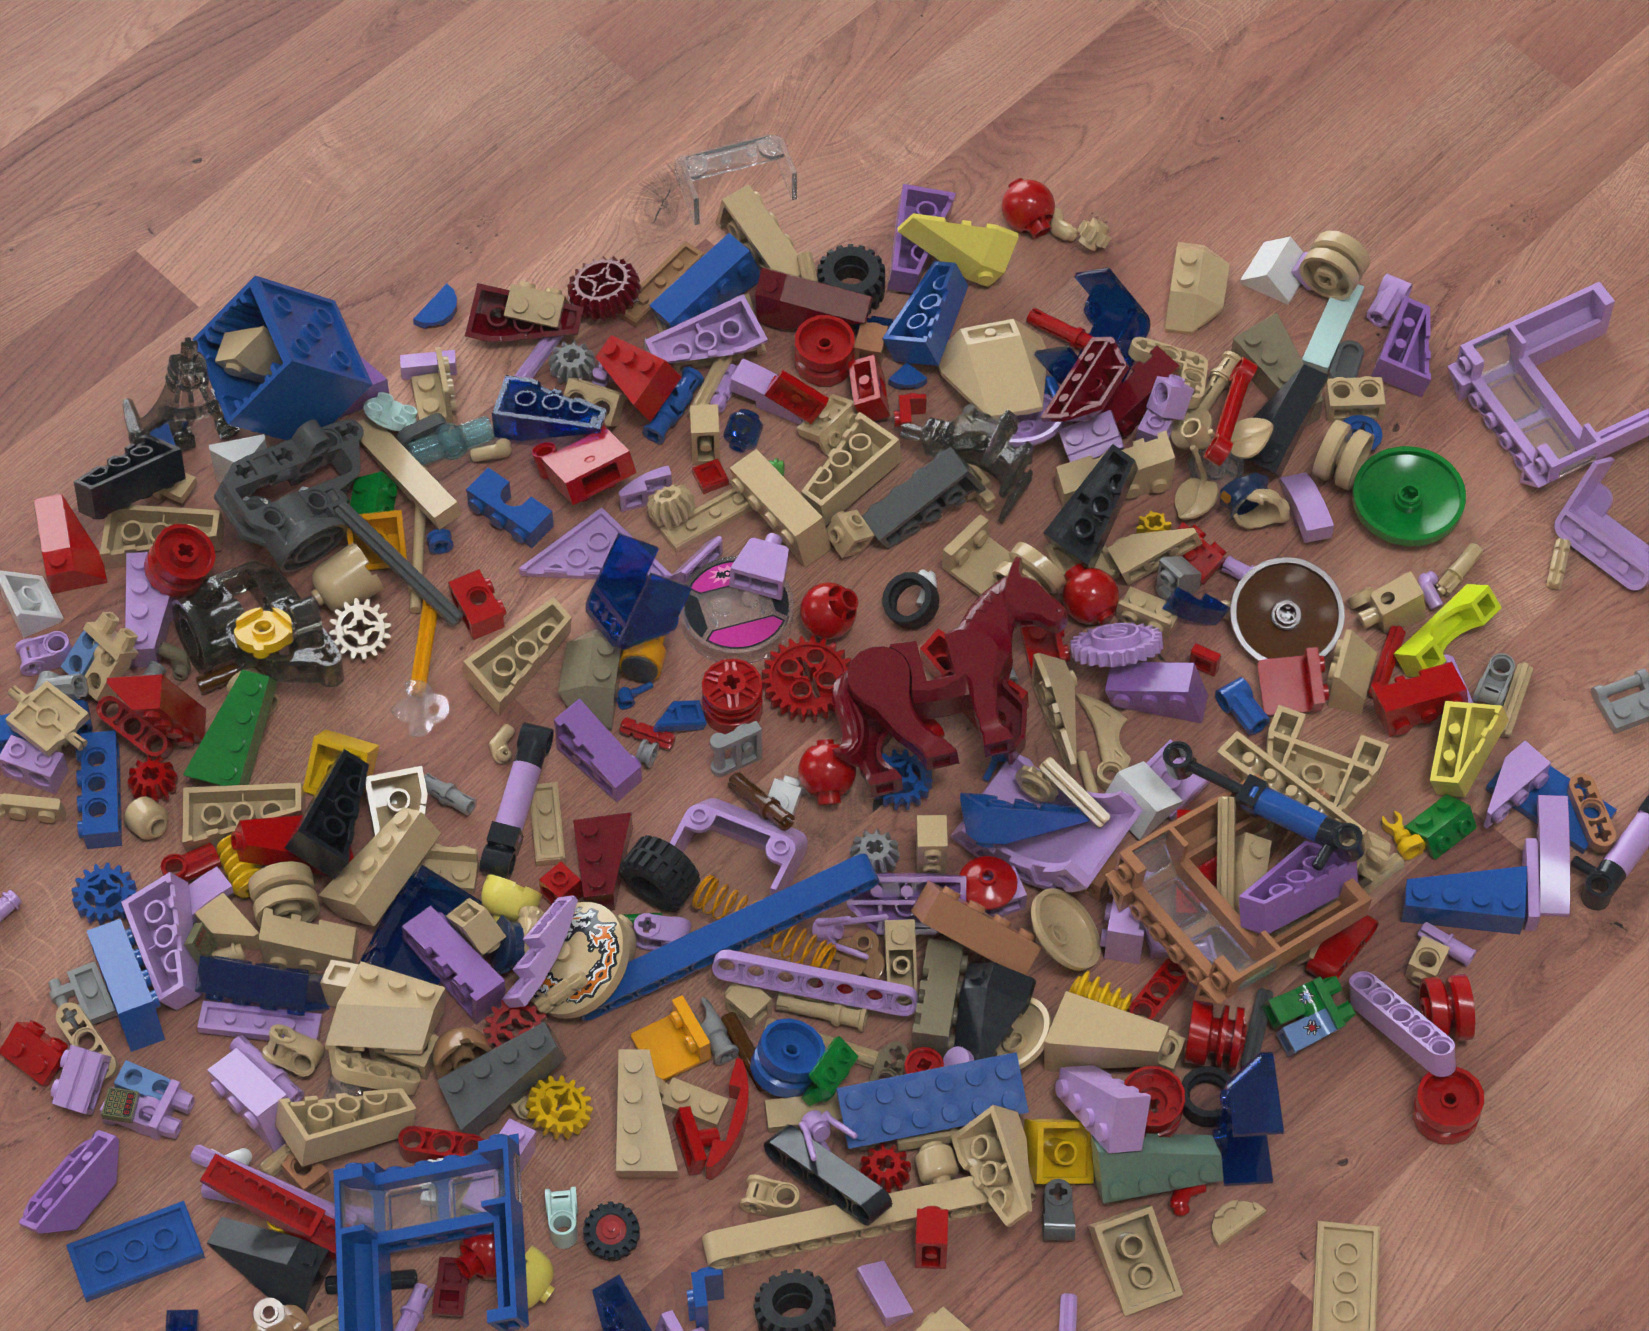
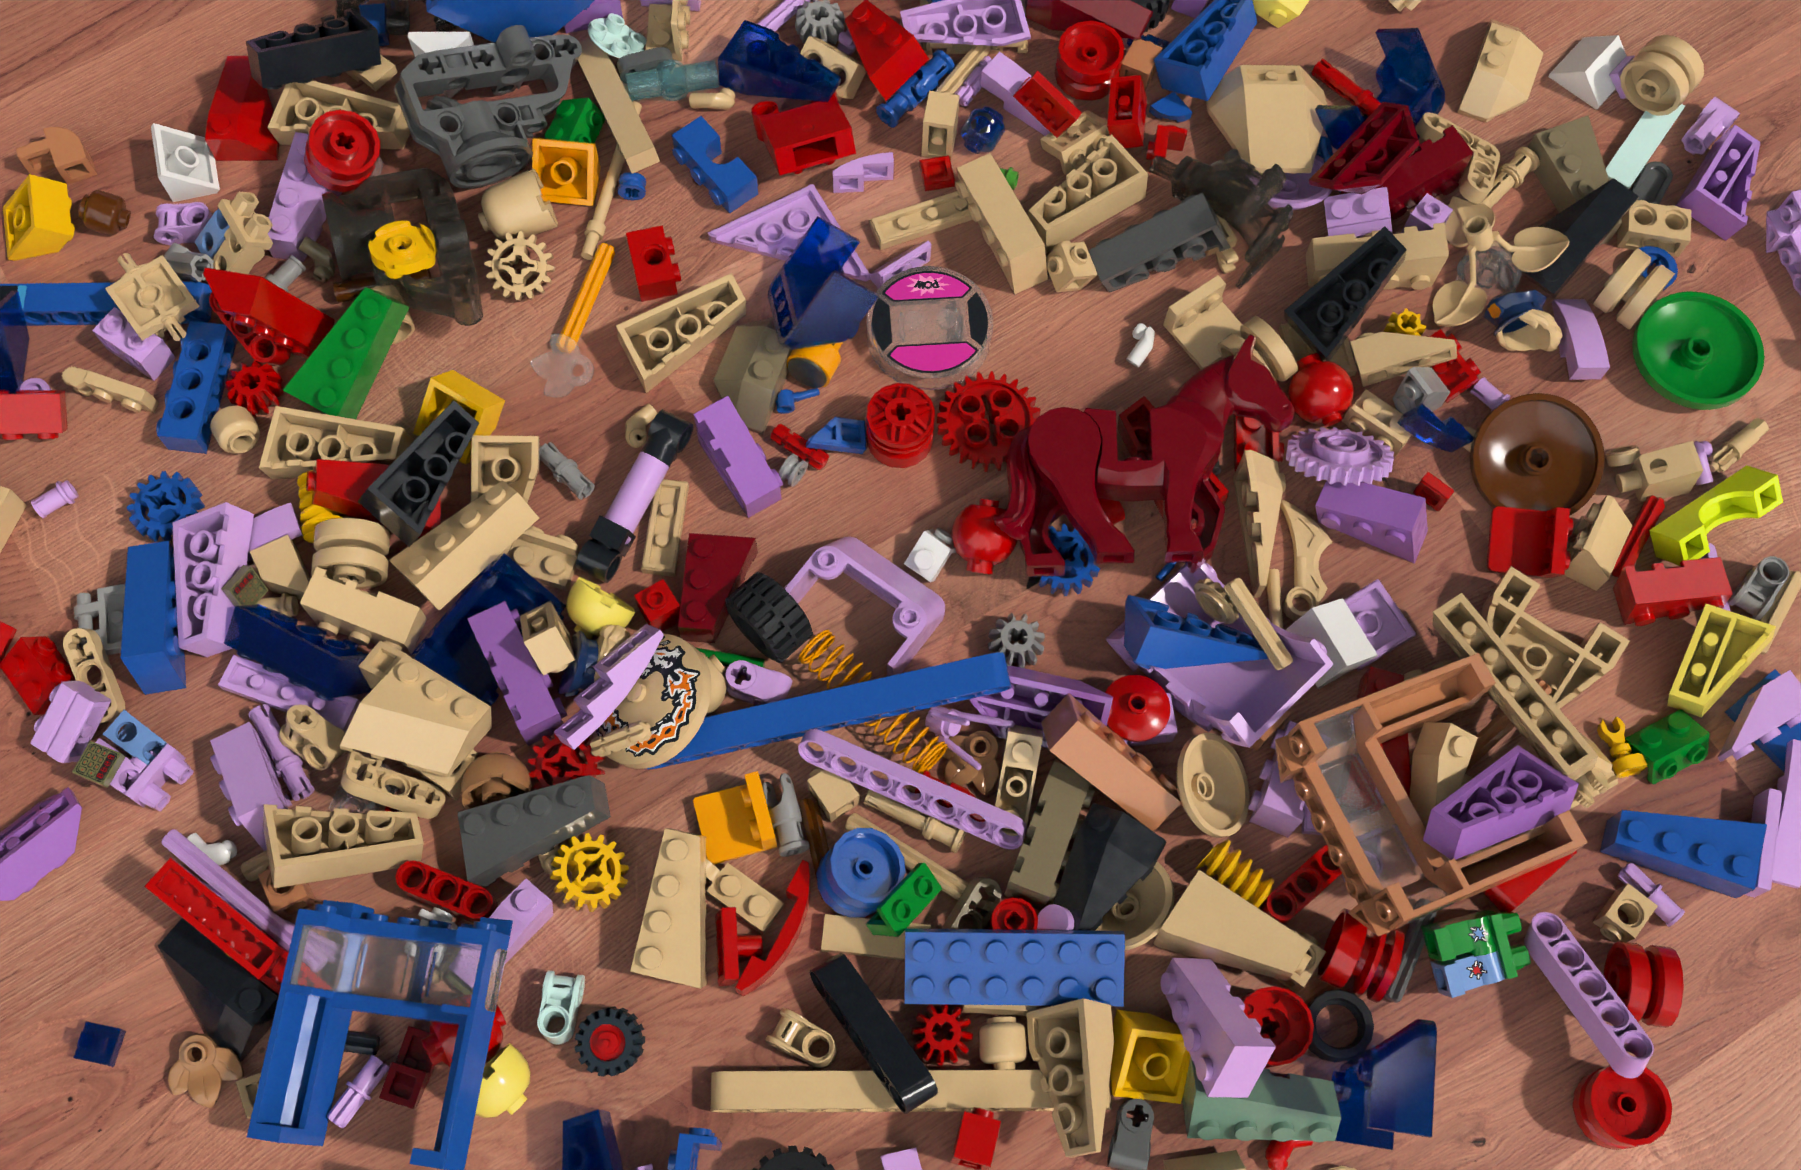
camera: 10 degrees right, 10 degrees up
blue tile [66,1201,205,1302] -> none
red piece [160,842,222,884] -> none
dark grey axle [334,502,463,626] -> none
tan gear [647,484,696,528] -> none
light grey plate [710,721,763,777] -> none
reddish brown pin [728,772,795,831] -> none
lavender torso [729,533,789,600] -> none
lavender plant [799,1110,858,1161] -> none
red brick [800,582,858,639] -> none
black tyre [882,572,940,629] -> none
tan brick [916,815,948,874] -> none
lavender brick [1146,374,1194,420] -> none
black piece [1163,741,1365,871] -> none
red piece [1204,357,1258,467] -> none
blue piece [1215,677,1270,735] -> none
tan axle [1217,796,1236,909] -> none

